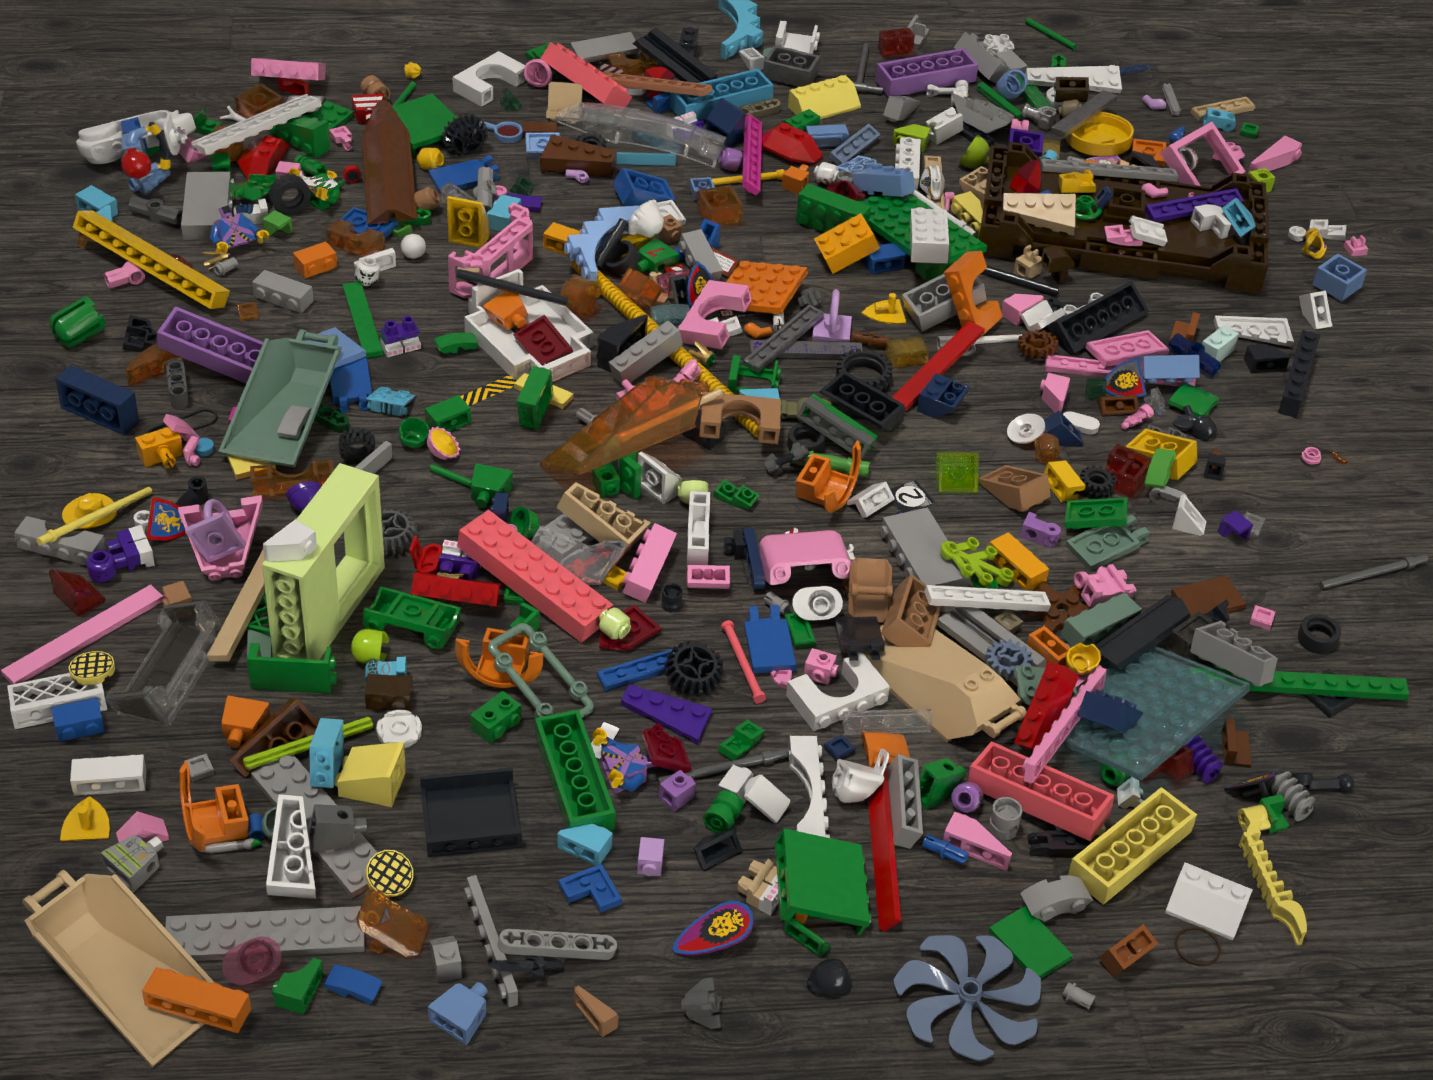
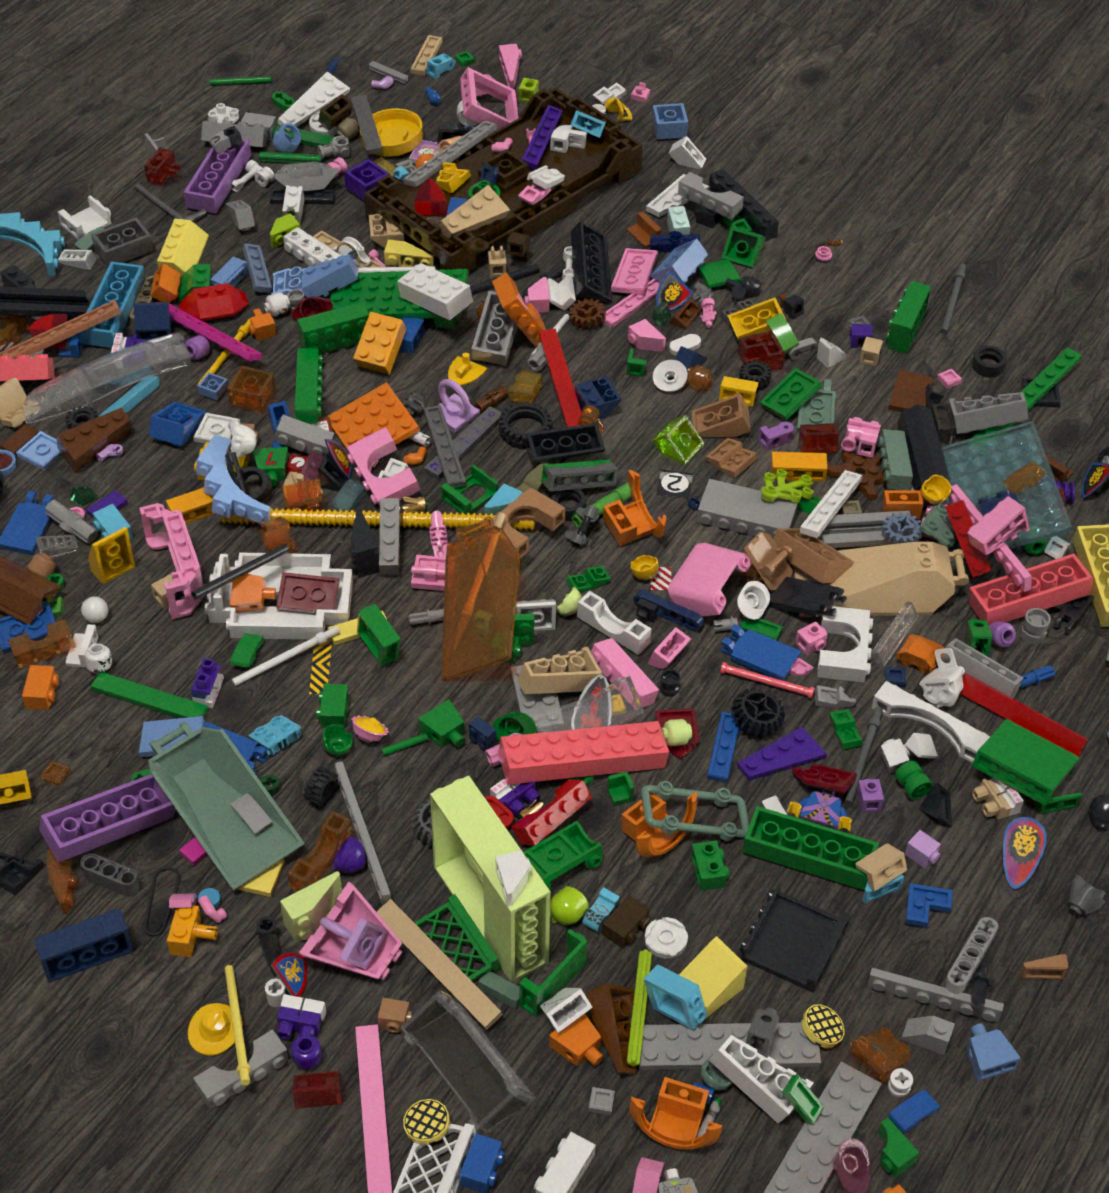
camera: 50 degrees left, 5 degrees up
light grey brick [252,270,314,313] -> none
white panel [846,482,895,518] -> none
bright pink slope [943,812,1012,871] -> none
lime cylinder [958,135,990,169] -> none
orange plate [1132,139,1166,167] -> none
none -> orange brick [150,263,181,304]
none -> leg [210,126,243,153]
none -> white bar [232,626,340,686]
none -> yellowish green slope [280,871,342,943]
none -> green brick [295,348,323,424]
none -> white torso [540,988,592,1032]
none -> clear orange piece [578,405,604,434]
none -> green panel [626,349,647,377]
none -> yellow hair [631,555,659,581]
none -> light grey arch [678,172,744,220]
none -> medium nougat slope [705,438,758,478]
none -> green slope [720,214,752,232]
none -> green slope [722,227,766,268]
none -> green tile [782,1075,824,1124]
none -> clear red brick [798,423,840,453]
none -> light grey slope [815,685,856,708]
none -> tan panel [856,844,907,891]
none -> tan panel [859,337,883,366]
none -> green brick [886,281,931,354]
none -> white wheel [888,1068,913,1098]
none -> bright pink wedge [967,496,1030,555]
none -> clear orange slope [1003,461,1047,495]

